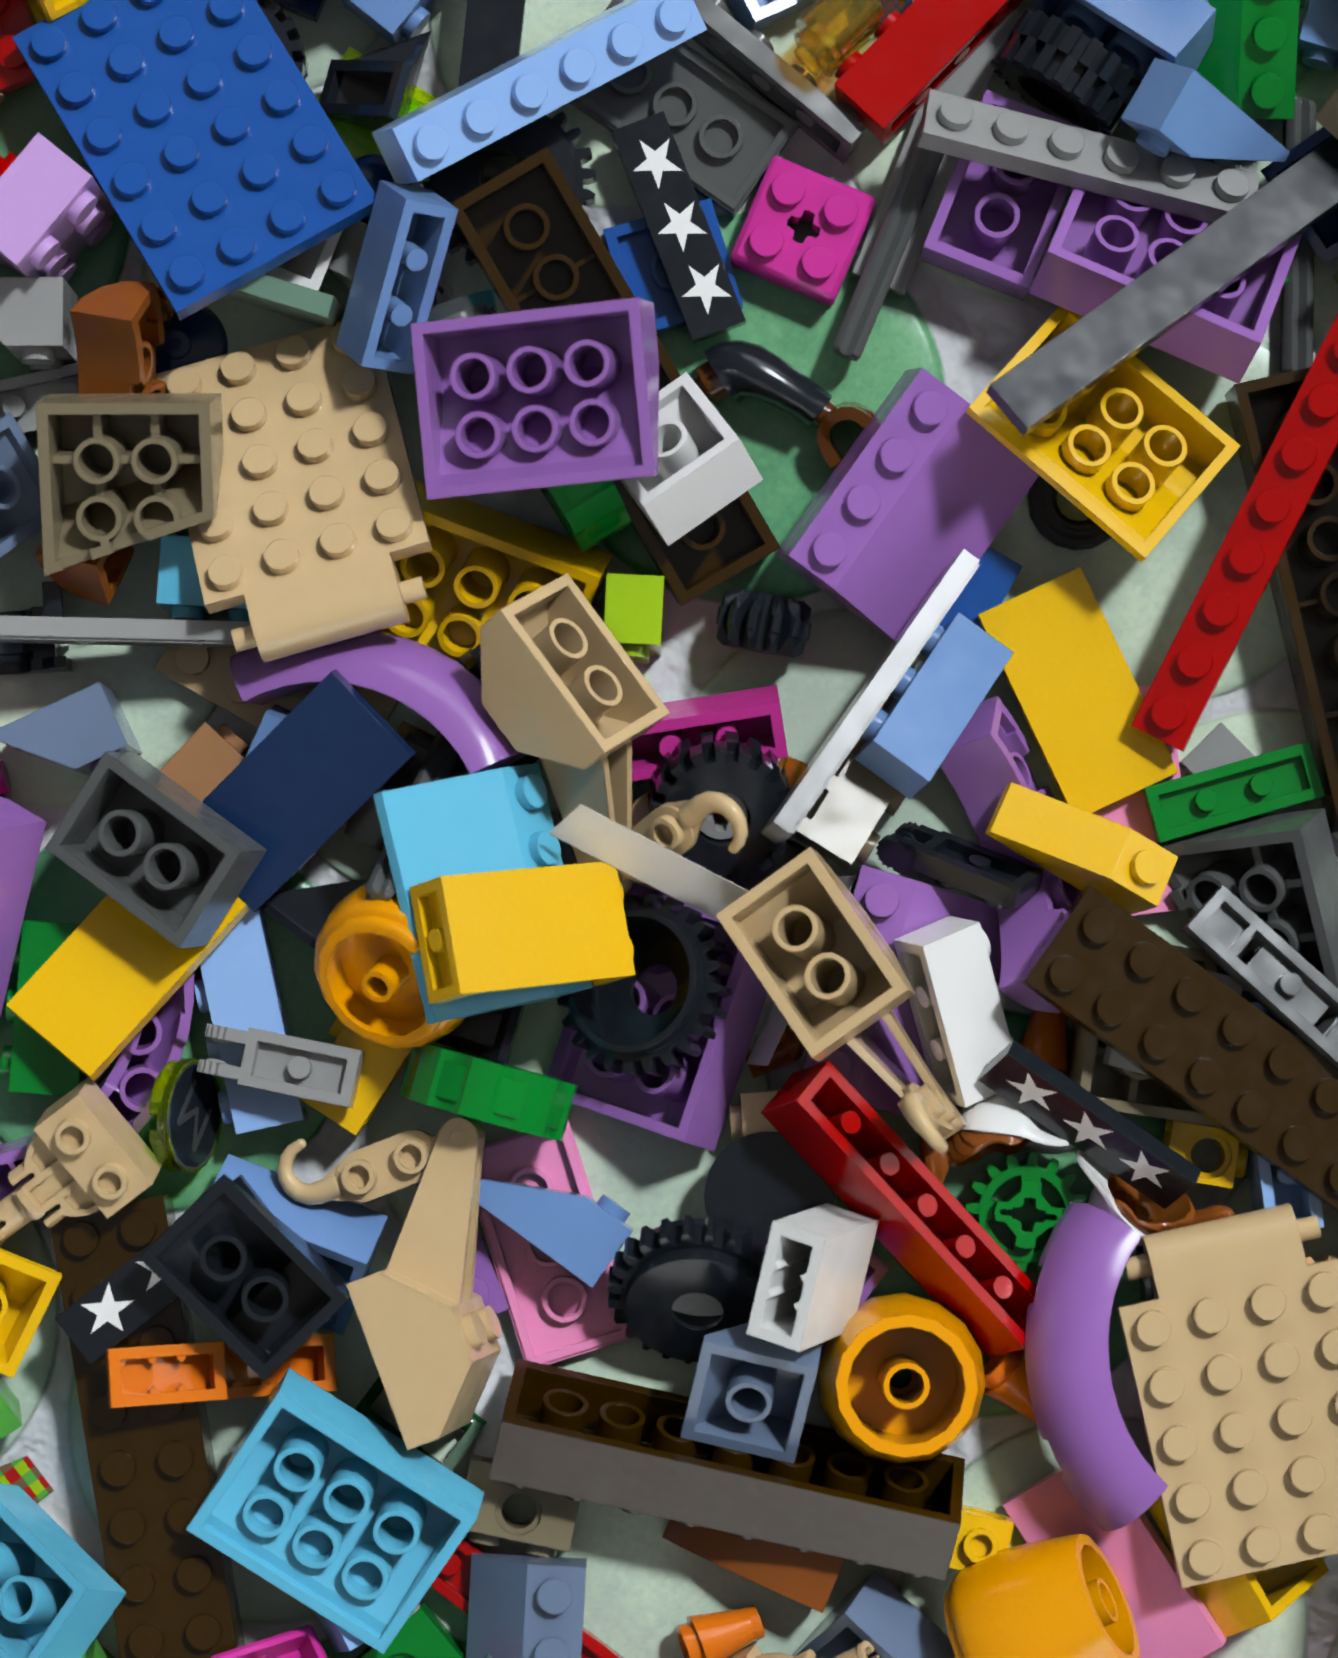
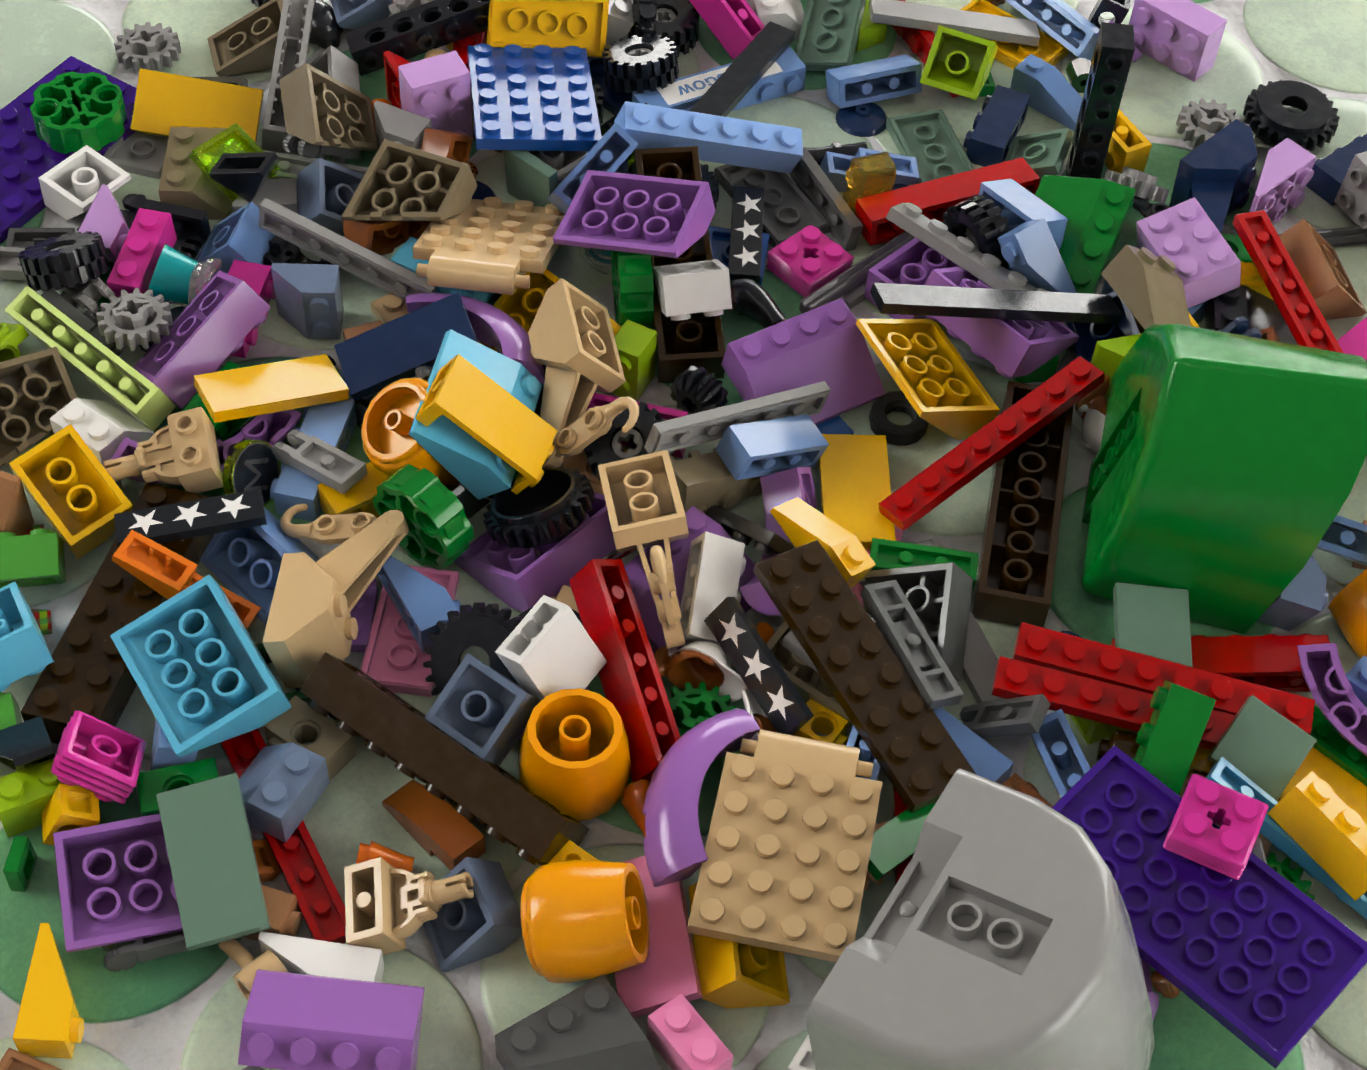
camera: 25 degrees right, 35 degrees down
dark grey brick [45,751,267,949] -> none
black slope [139,1174,349,1381] -> none
white sticker [549,804,748,921] -> none

